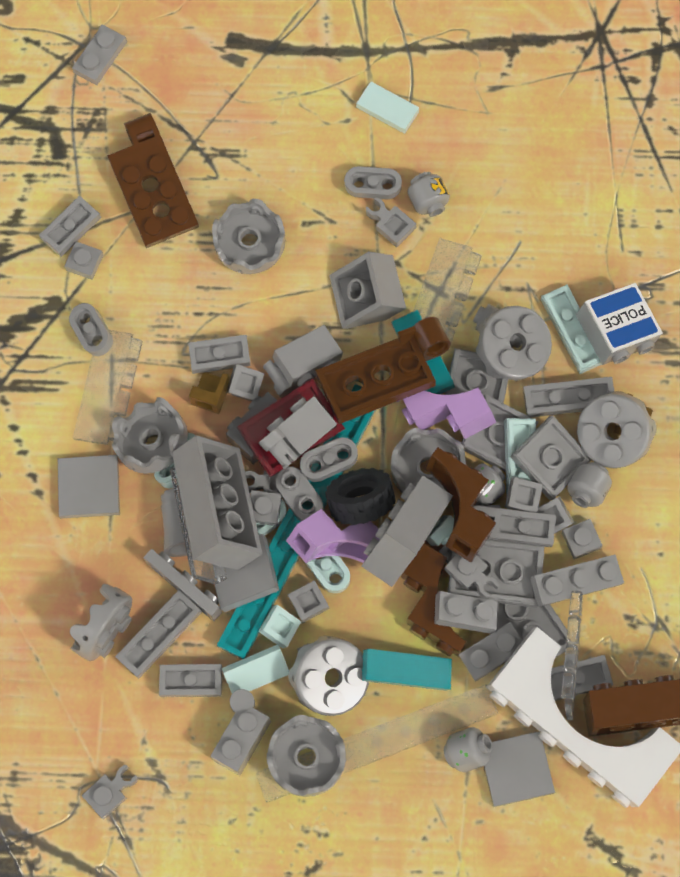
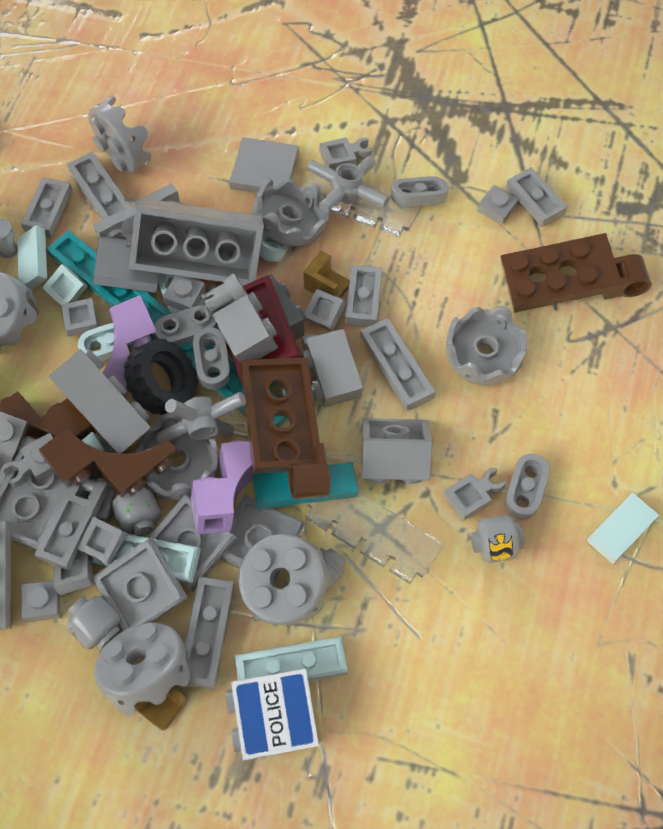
camera: 100 degrees right, 10 degrees down
none -> light grey bar [156,392,246,444]
none -> light grey bar [307,156,389,213]
none -> light grey plate [319,137,373,171]
none -> light grey plate [360,318,435,411]

